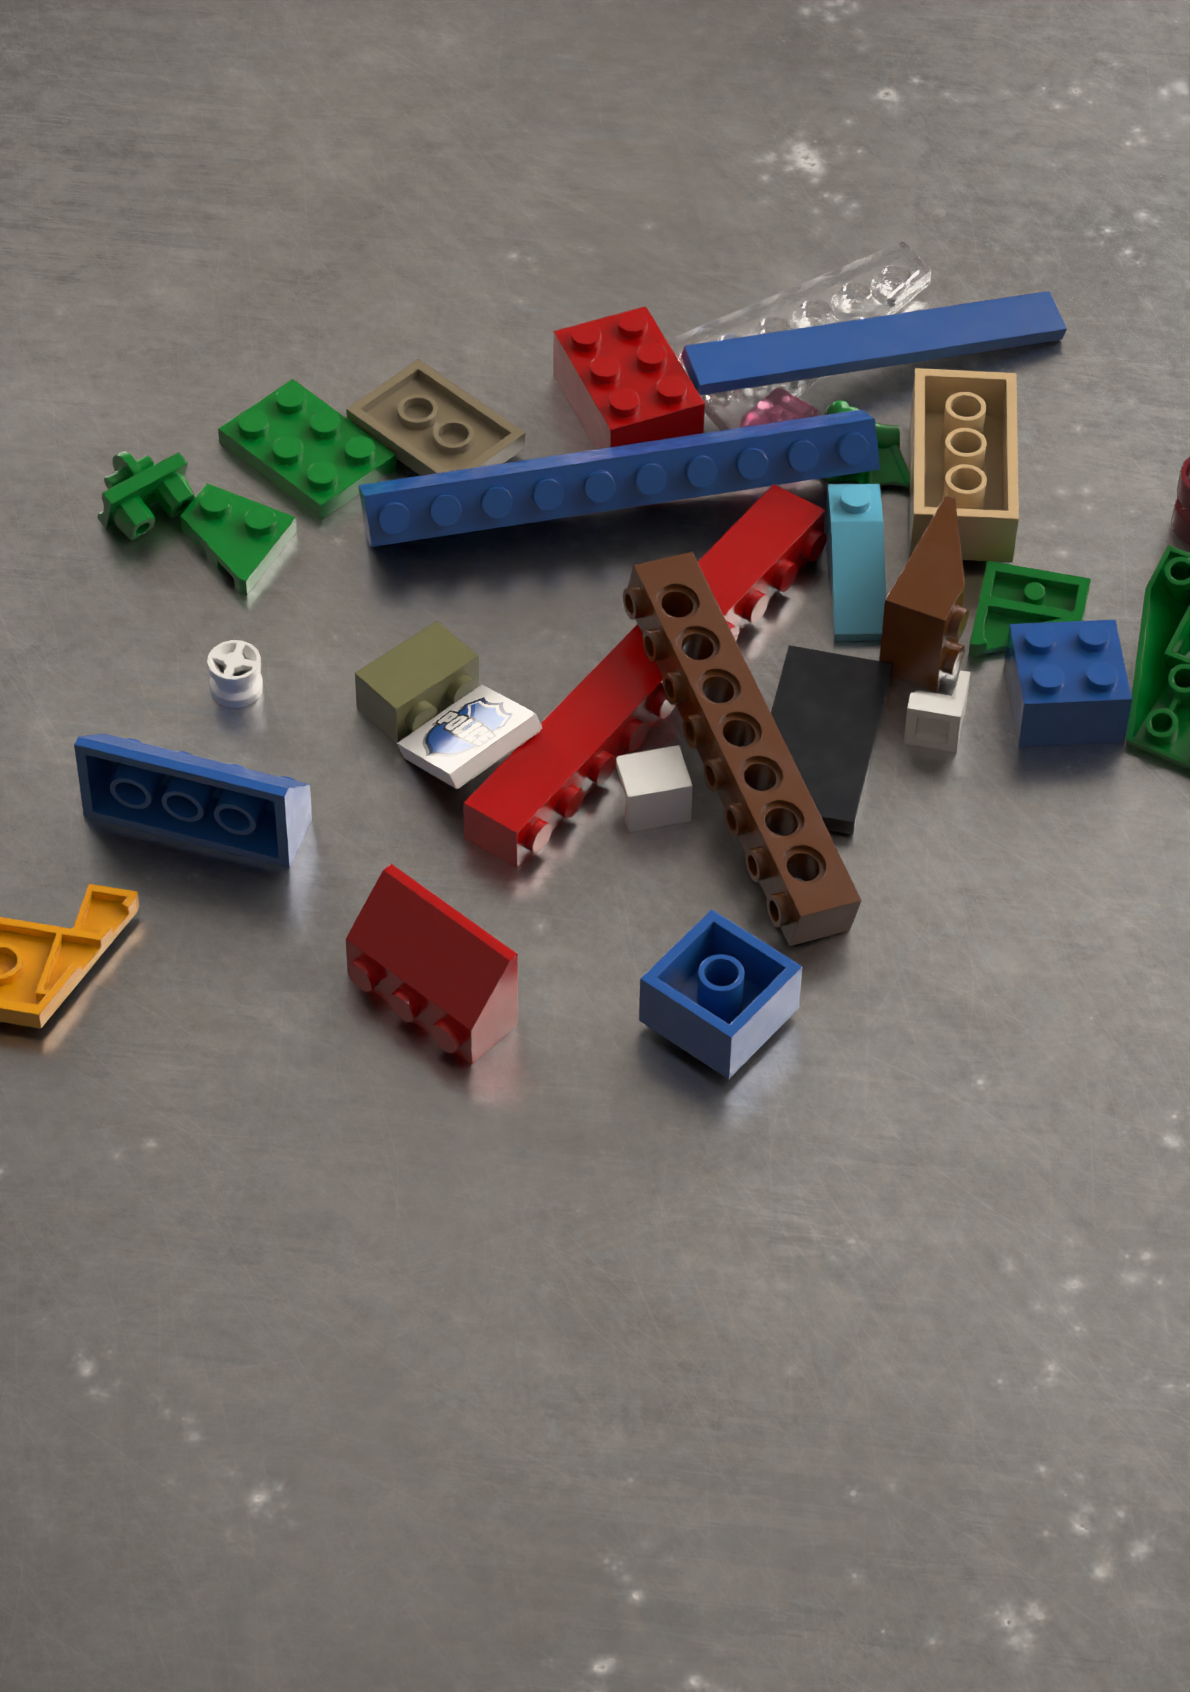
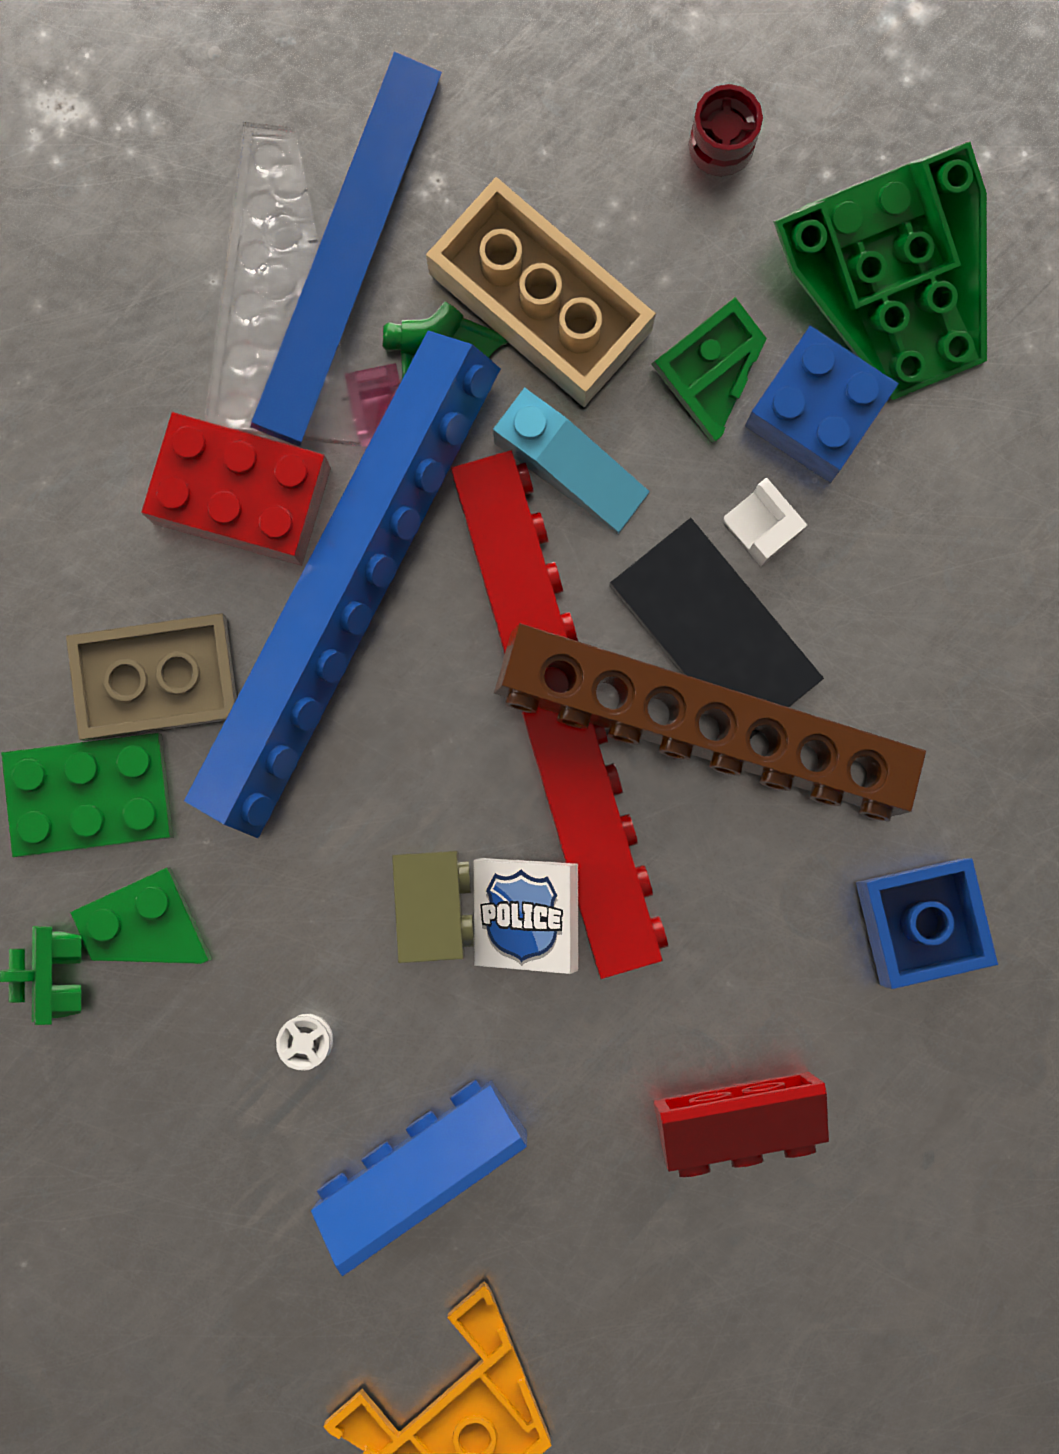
camera: 50 degrees left, 35 degrees up
white panel [616,745,693,832] -> none
reddish brown slope [879,495,969,693] -> none

